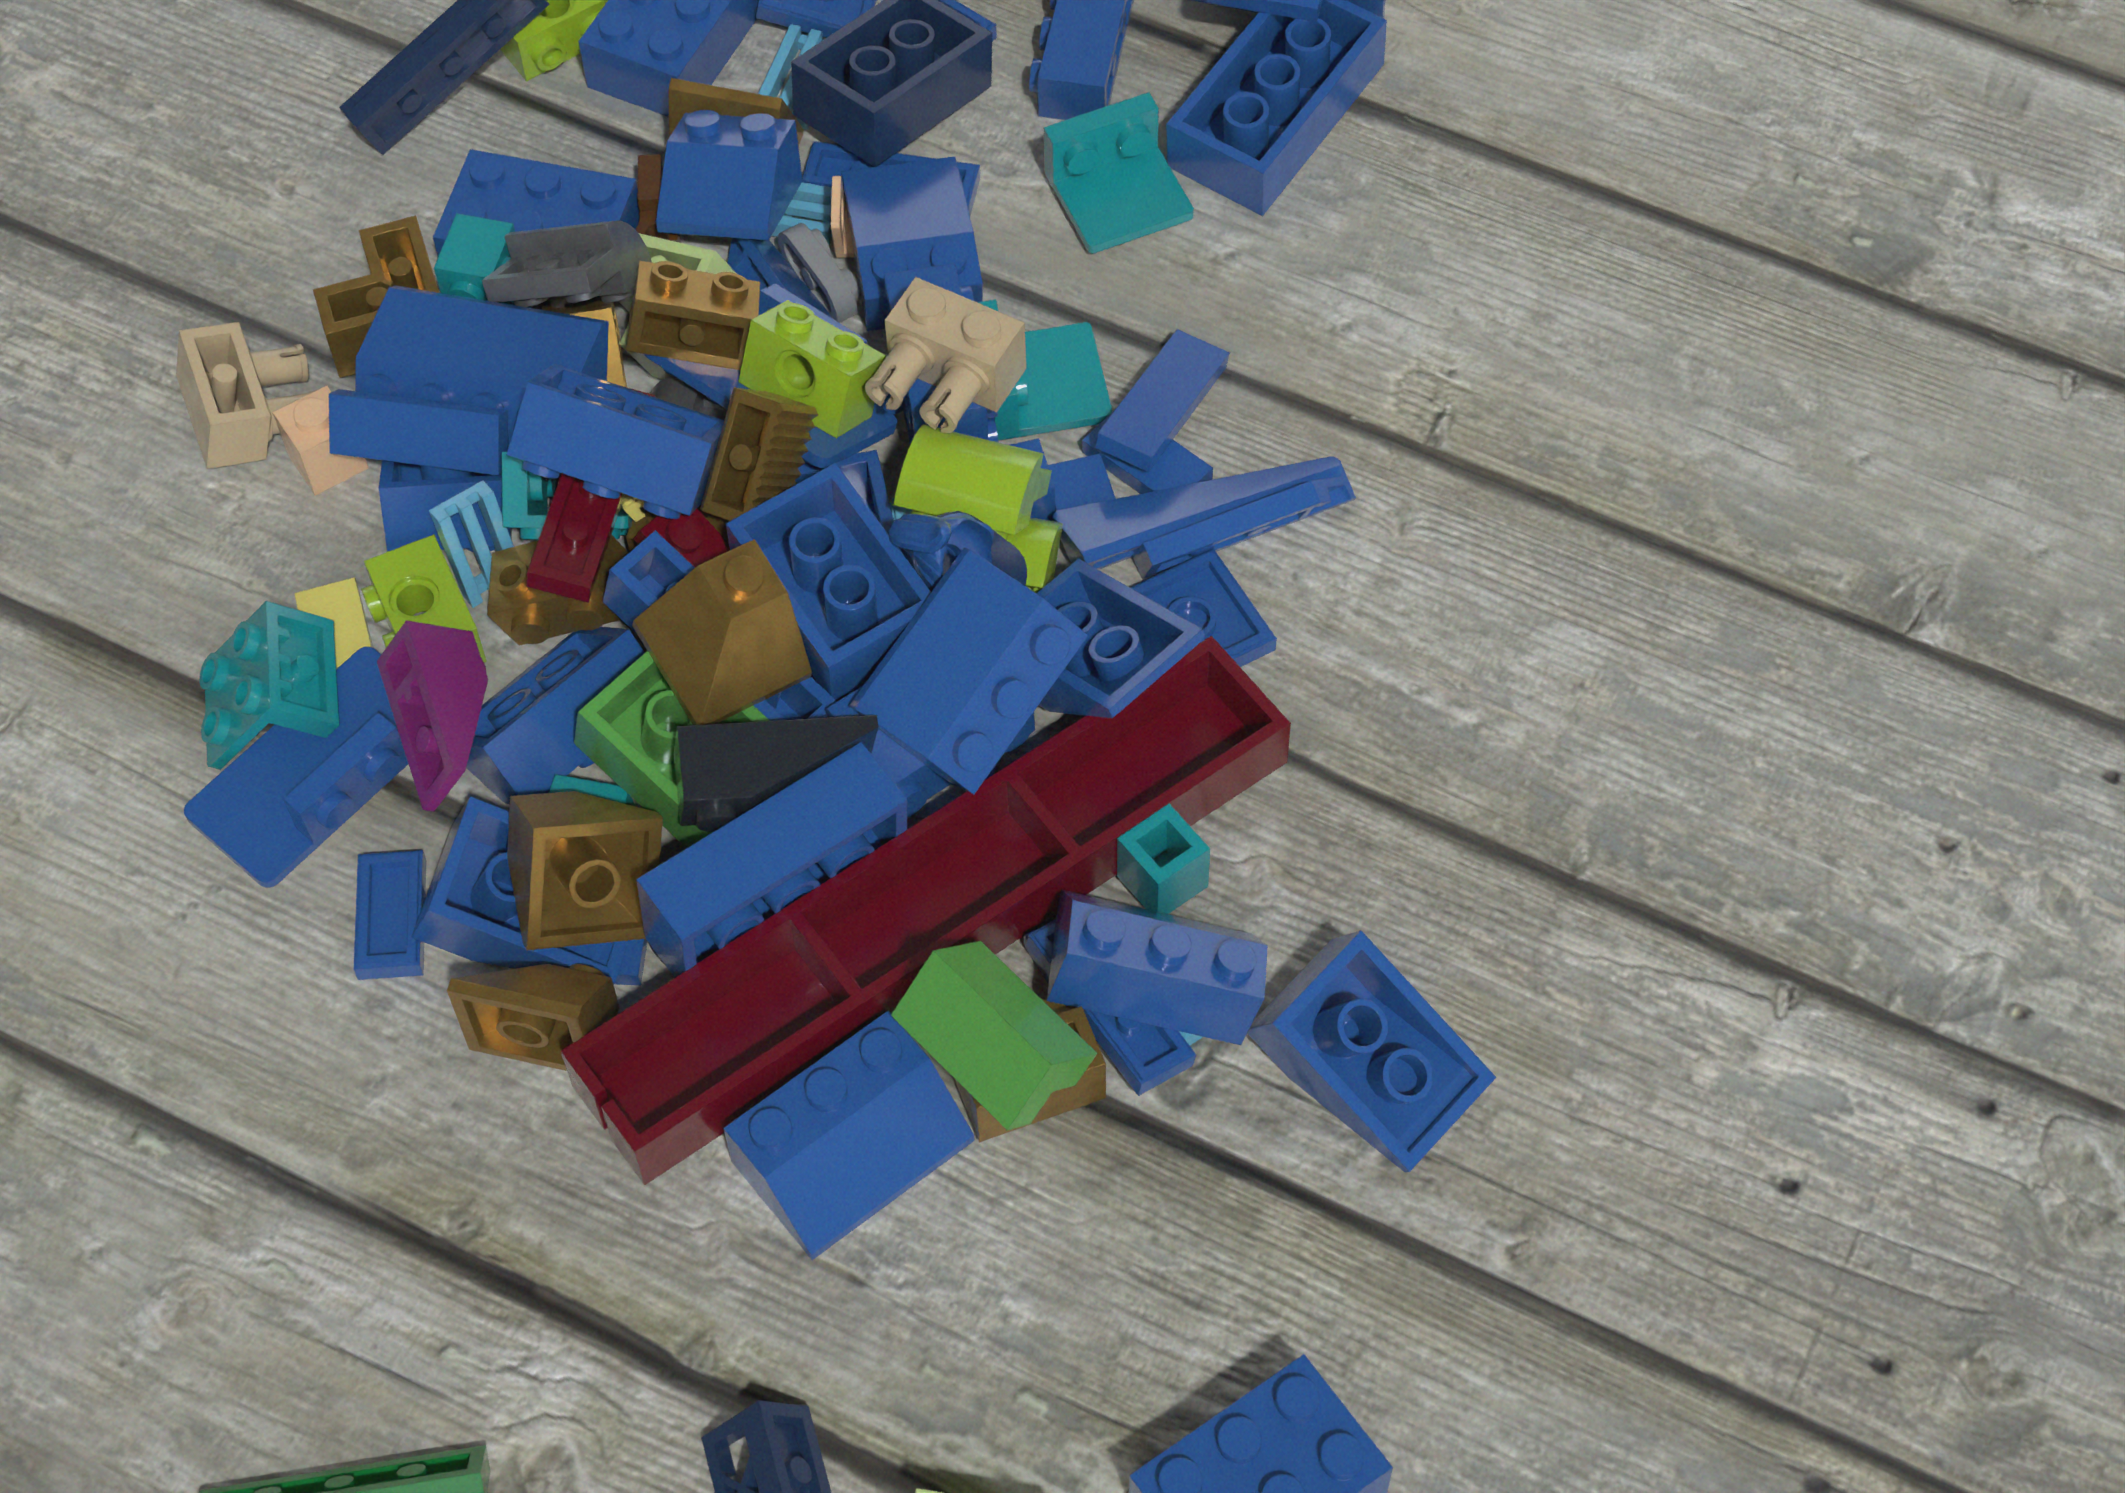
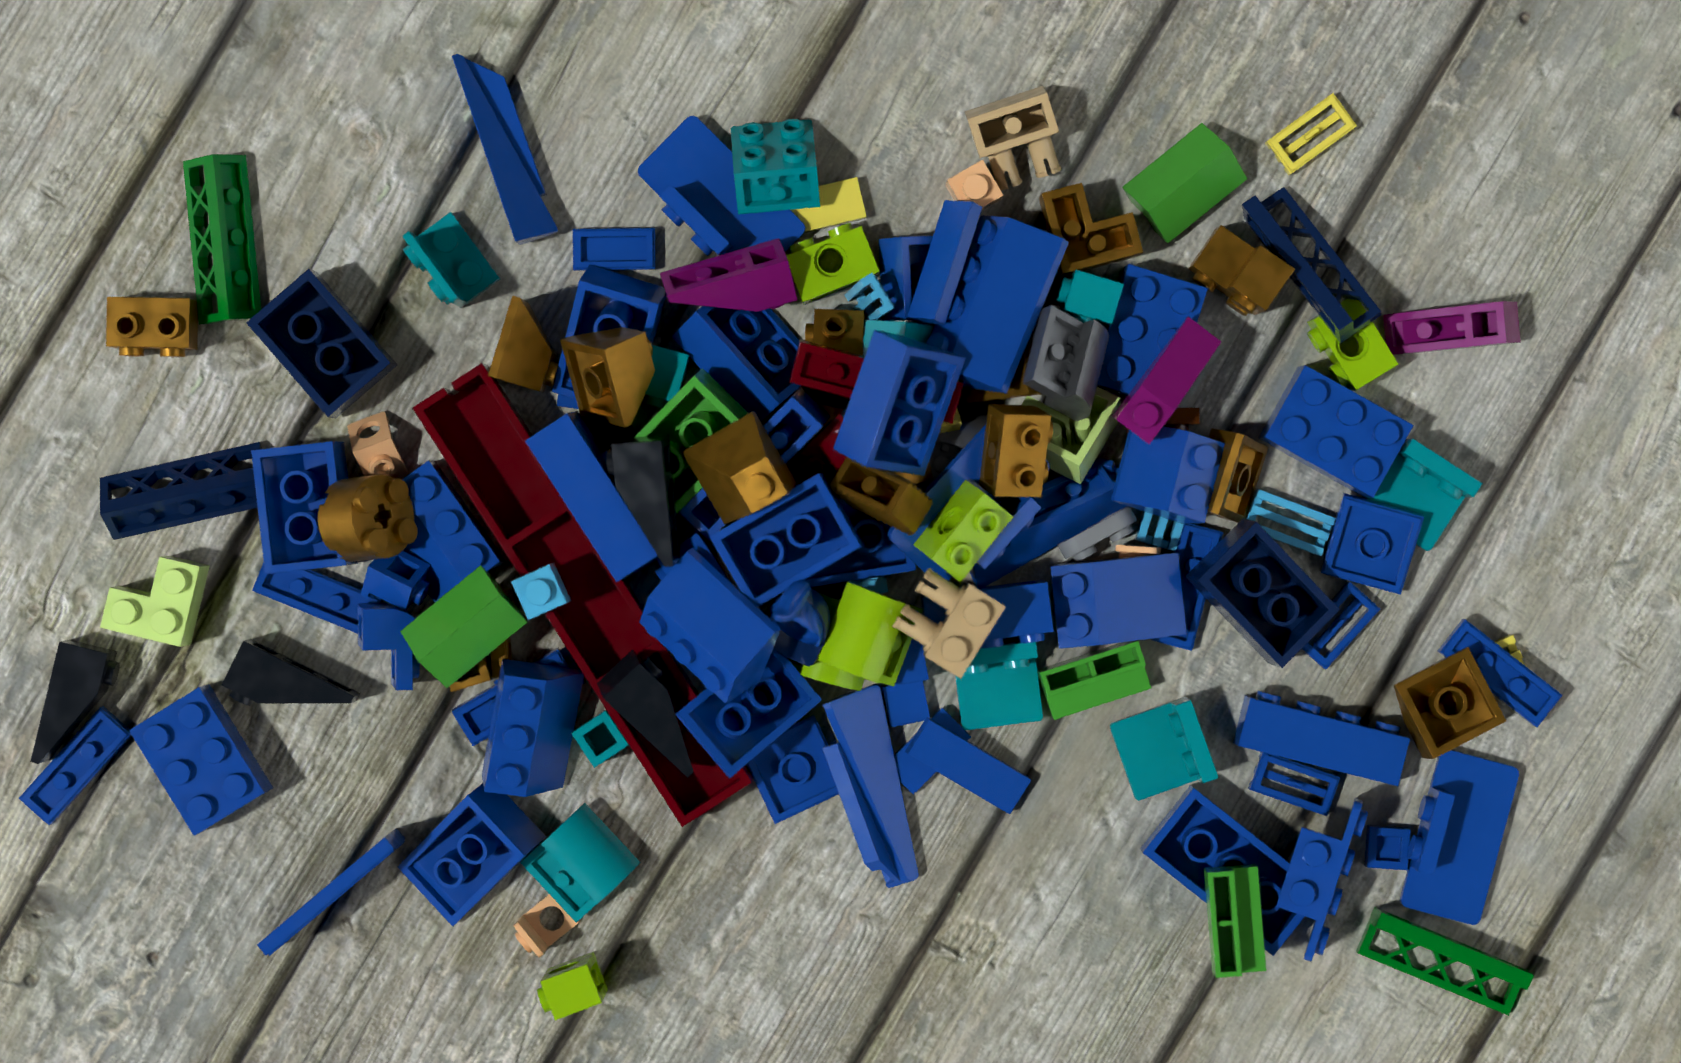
camera: 90 degrees right, 30 degrees up
none -> black slope [222,639,361,706]
none -> dark blue brick [246,269,397,418]
none -> blue slope [251,441,358,574]
none -> blue tile [252,562,383,634]
none -> blue tile [257,828,406,956]
none -> pearl gold brick [318,474,418,562]
none -> light nougat bracket [347,412,409,479]
none -> blue brick [358,603,420,690]
none -> blue brick [360,551,431,611]
none -> teal bracket [402,212,501,308]
none -> blue wedge [452,54,559,245]
none -> medium azure brick [511,563,571,620]
none -> light nougat bracket [513,894,579,958]
none -> teal brick [521,803,641,923]
none -> lime brick [537,951,608,1020]
none -> black slope [597,649,694,777]
none -> bright green piece [1037,641,1152,720]
none -> magenta slope [1112,317,1221,444]
none -> bright green piece [1122,123,1247,244]
none -> pearl gold brick [1188,225,1295,316]
none -> bright green piece [1204,864,1266,978]
none -> blue tile [1248,752,1340,816]
none -> light yellow tile [1265,93,1357,176]

